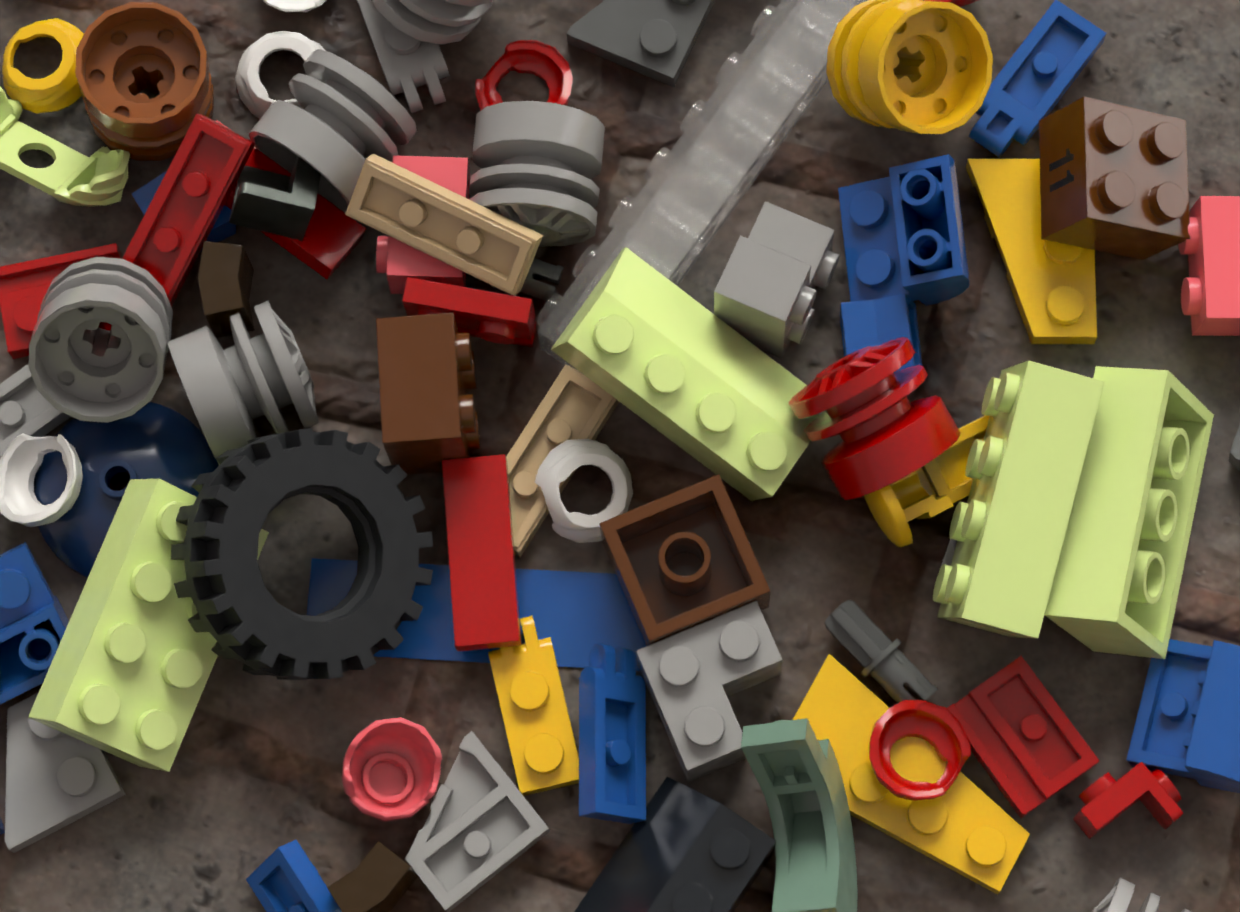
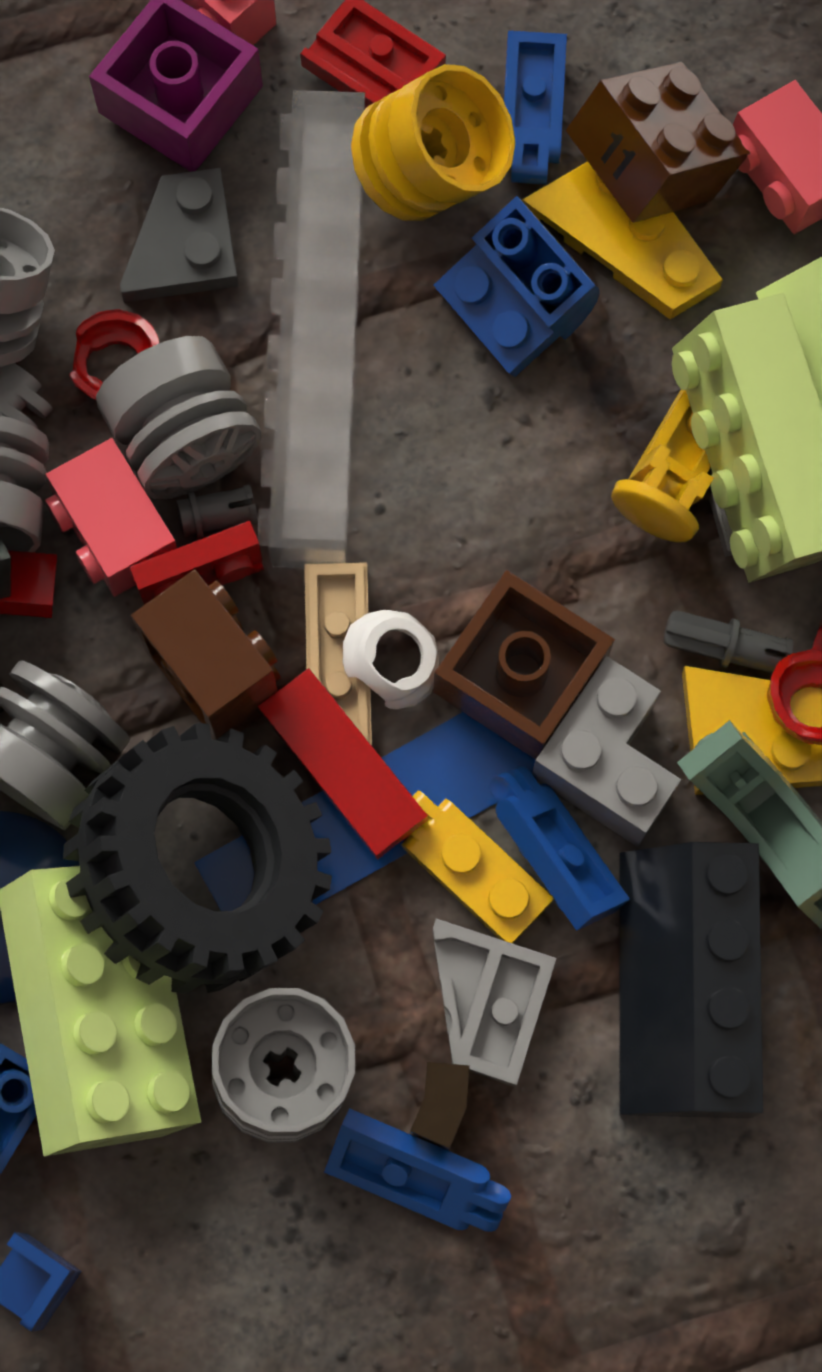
camera: 40 degrees left, 0 degrees up
light grey wing [5,692,126,853] -> none
coral hair [342,717,442,822] -> none
tan tile [345,154,543,296] -> none
yellowish green slope [551,247,820,501] -> none
light grey brick [714,201,840,358] -> none
red wheel [789,337,961,500] -> none
blue piece [839,294,922,373] -> none
none -> light grey wheel [212,988,355,1143]

